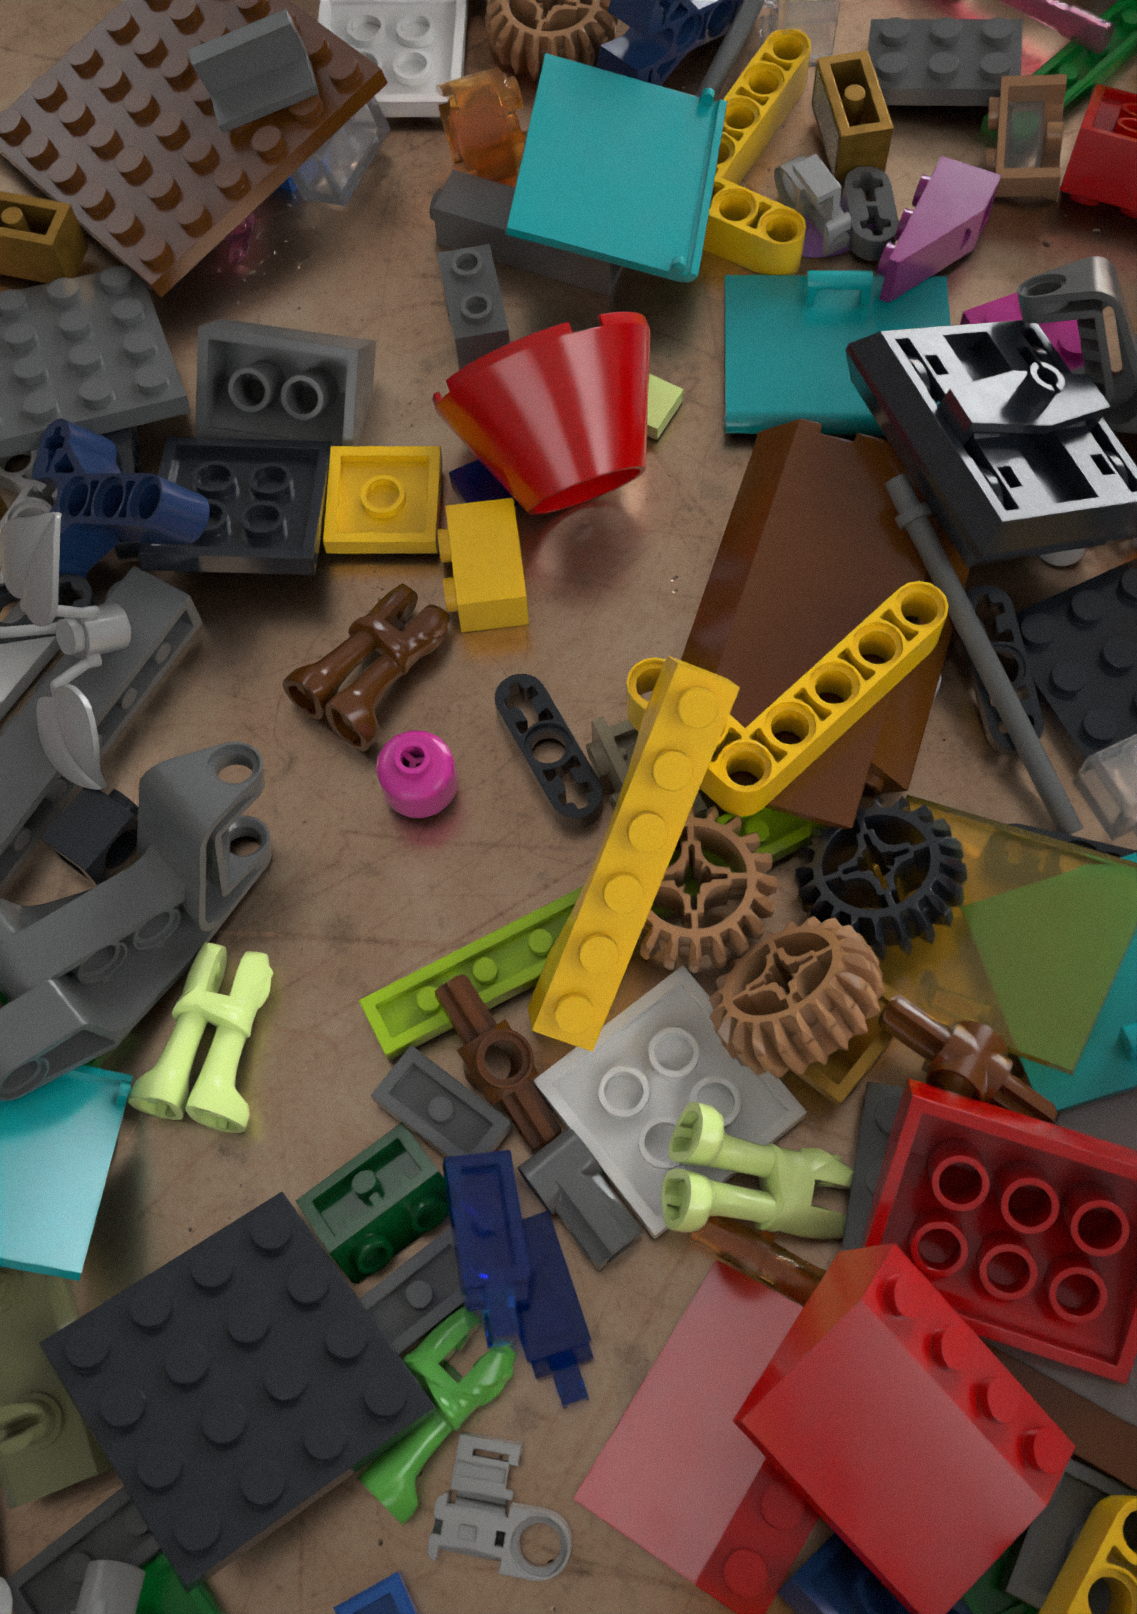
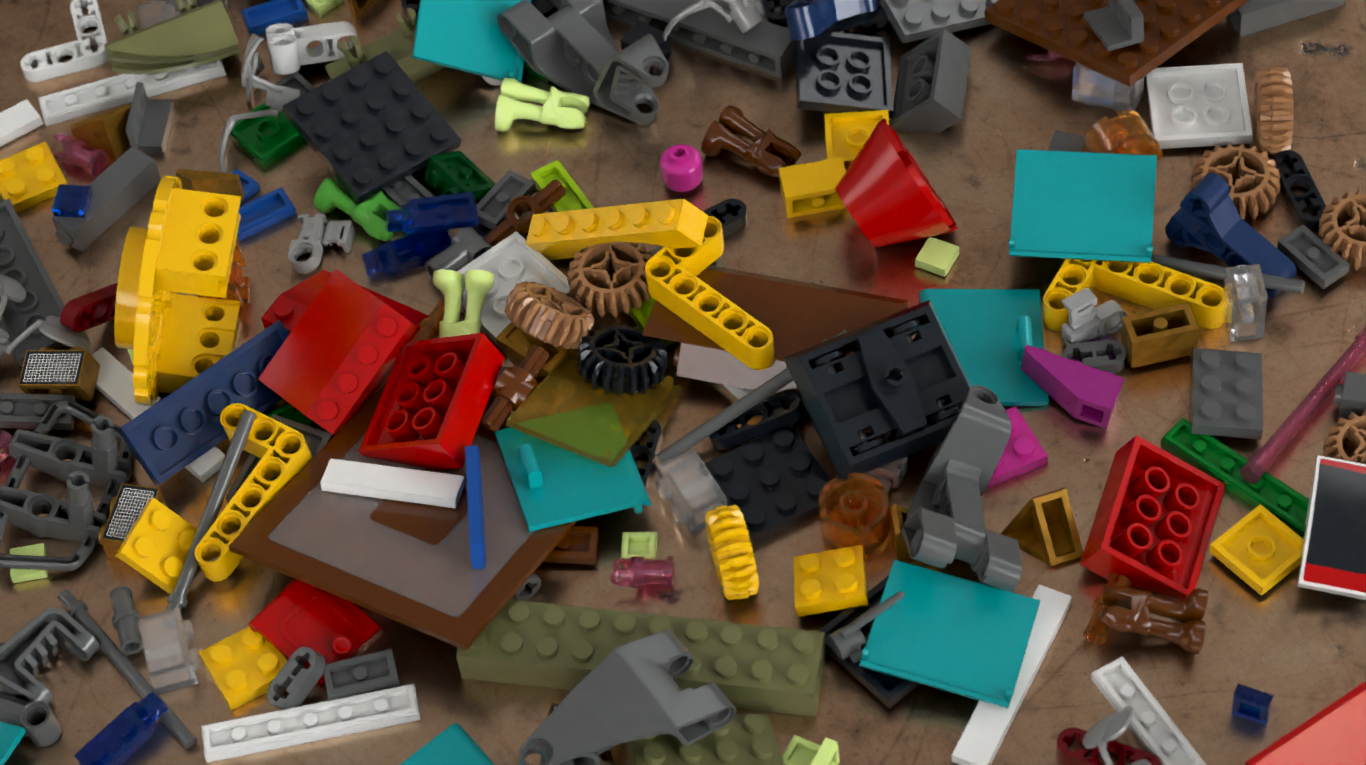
camera: 90 degrees right, 15 degrees down
dark grey brick [437,244,510,370] -> none
medium nougat window [985,74,1067,202] -> none

